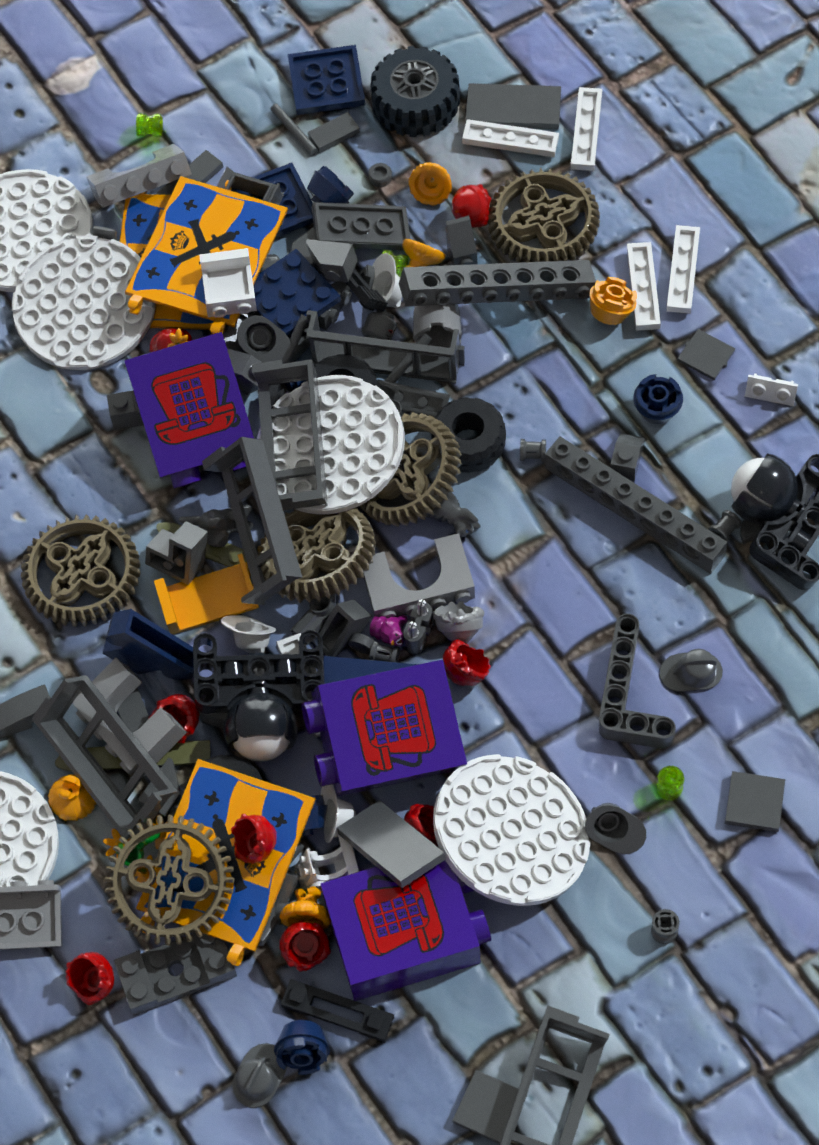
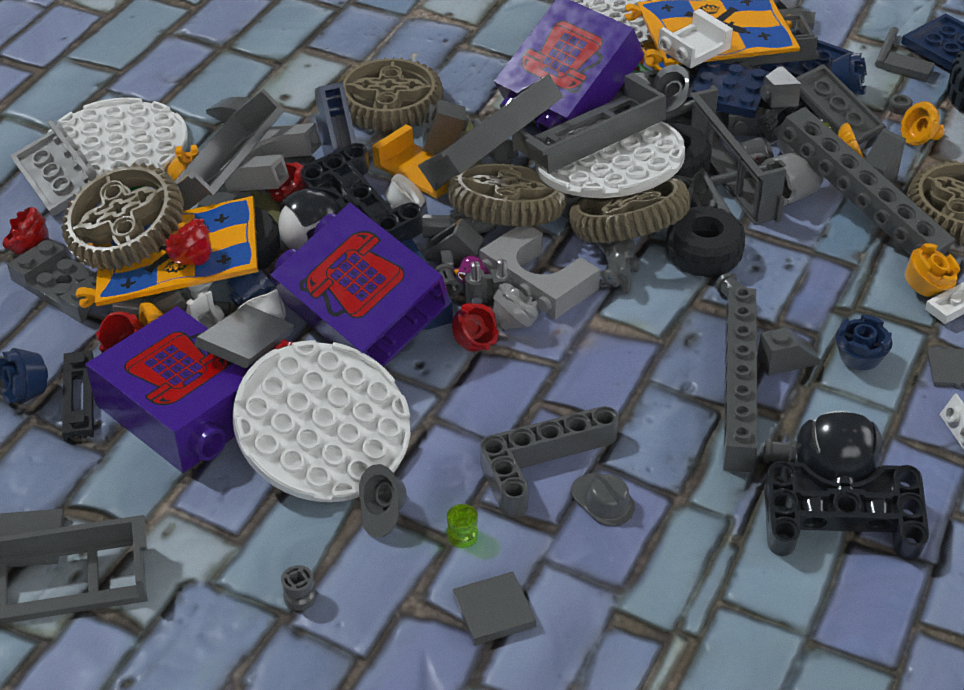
camera: 55 degrees right, 20 degrees down
red hair [451,184,492,228] -> none

